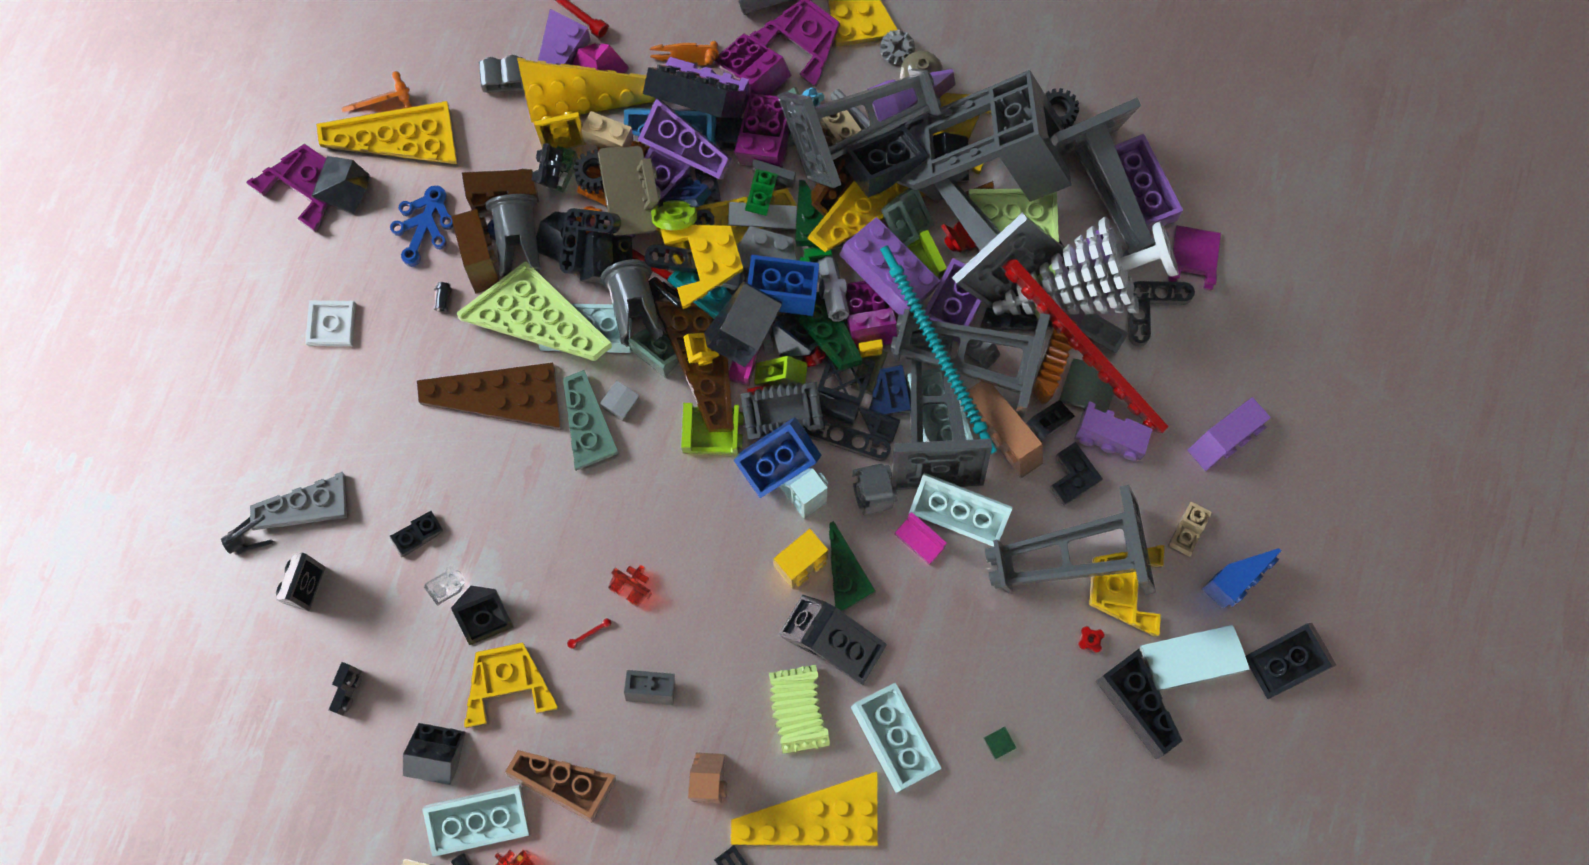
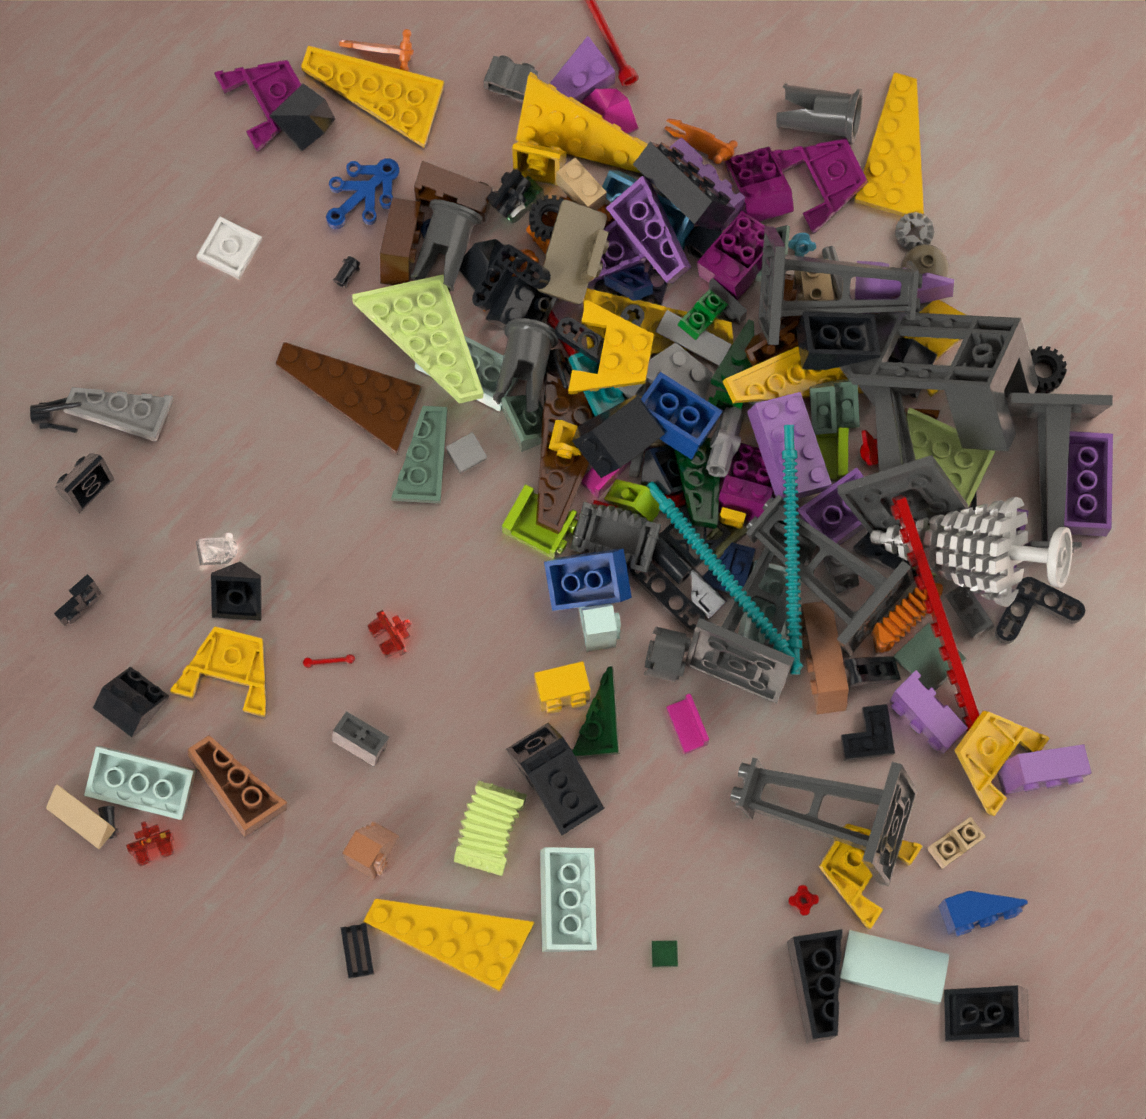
camera: 25 degrees right, 0 degrees up
black slope [390,511,443,558] -> none
lime tile [651,201,697,230] -> none
light aqua slope [909,473,1013,547] -> none
magenta flag [1168,225,1221,290] -> none
none -> teal hose [647,482,803,672]
none -> yellow wing [954,710,1050,816]

